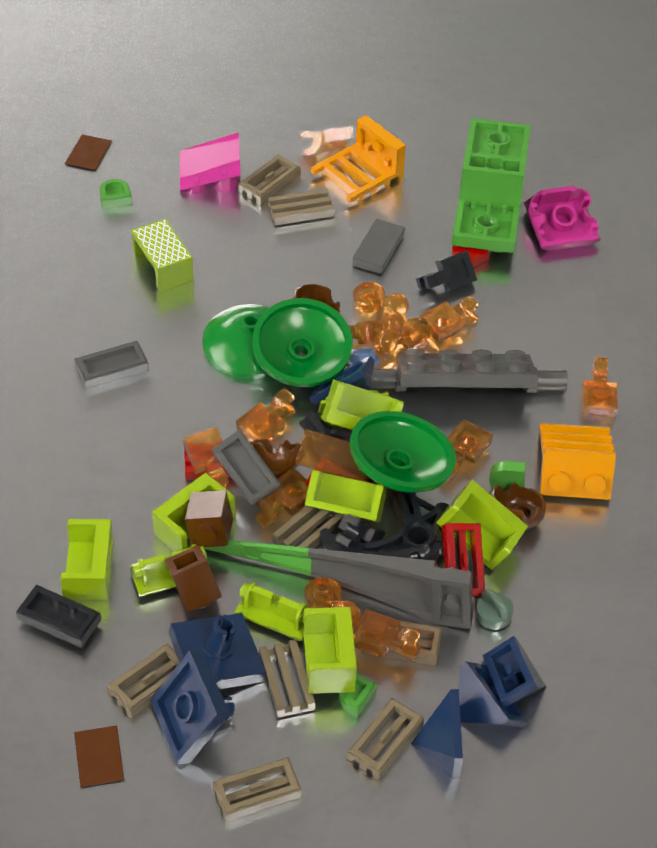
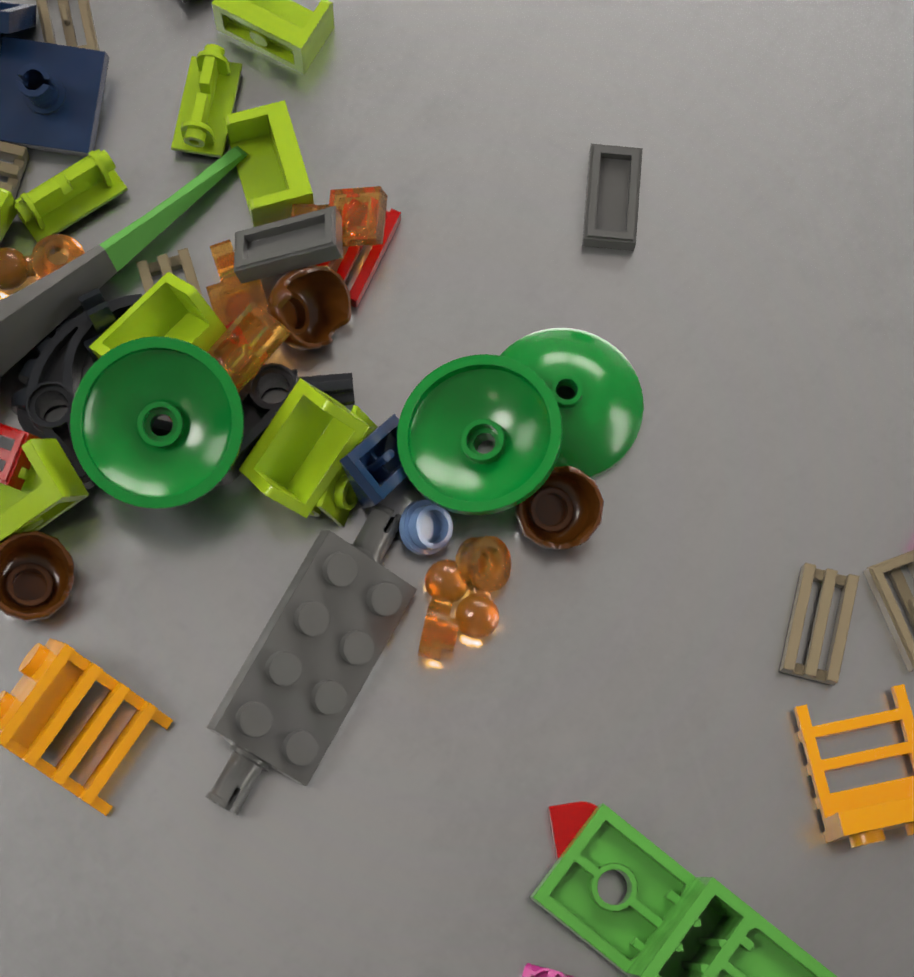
camera: 115 degrees right, 25 degrees up
lime panel [131,218,194,292] -> none
reddish brown brick [165,544,222,612] -> none
reddish brown brick [185,490,233,547] -> none
clear orange plate [236,388,295,441] -> none
dark grey tile [352,219,405,274] -> none
clear orange plate [353,282,409,319] -> none
black plate [416,250,477,292] -> none
clear orange plate [420,295,478,344] -> none
clear orange plate [447,419,493,480] -> none
bright green tile [489,461,526,491] -> none
clear orange plate [582,357,618,418] -> none

